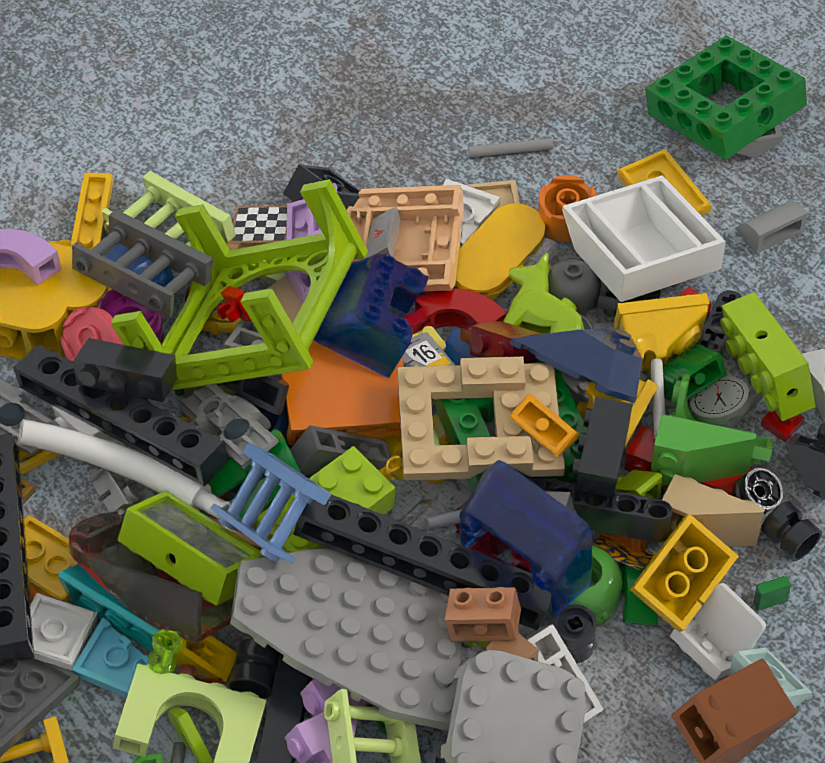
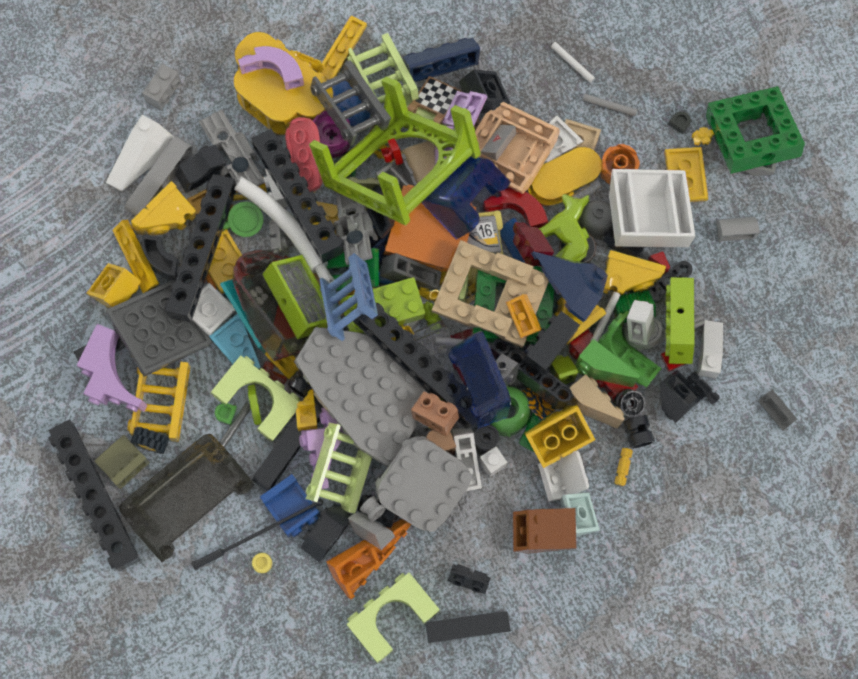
camera: 20 degrees right, 20 degrees up
black brick [74,338,177,402] -> none
clear neon green bush [147,630,182,674] -> none
green tile [753,576,791,611] -> none
none -> bright green piece [209,201,264,237]
none -> yellow slope [296,389,318,431]
none -> dark blue slope [403,38,480,82]
none -> lime axle [423,301,442,330]
none -> white brick [479,447,507,477]
none -> white bar [551,42,595,83]
none -> yellow axle [614,448,633,486]
none -> white brick [627,300,654,345]
none -> pearl dark grey tile [668,112,691,134]
none -> yellow plant [691,127,714,146]

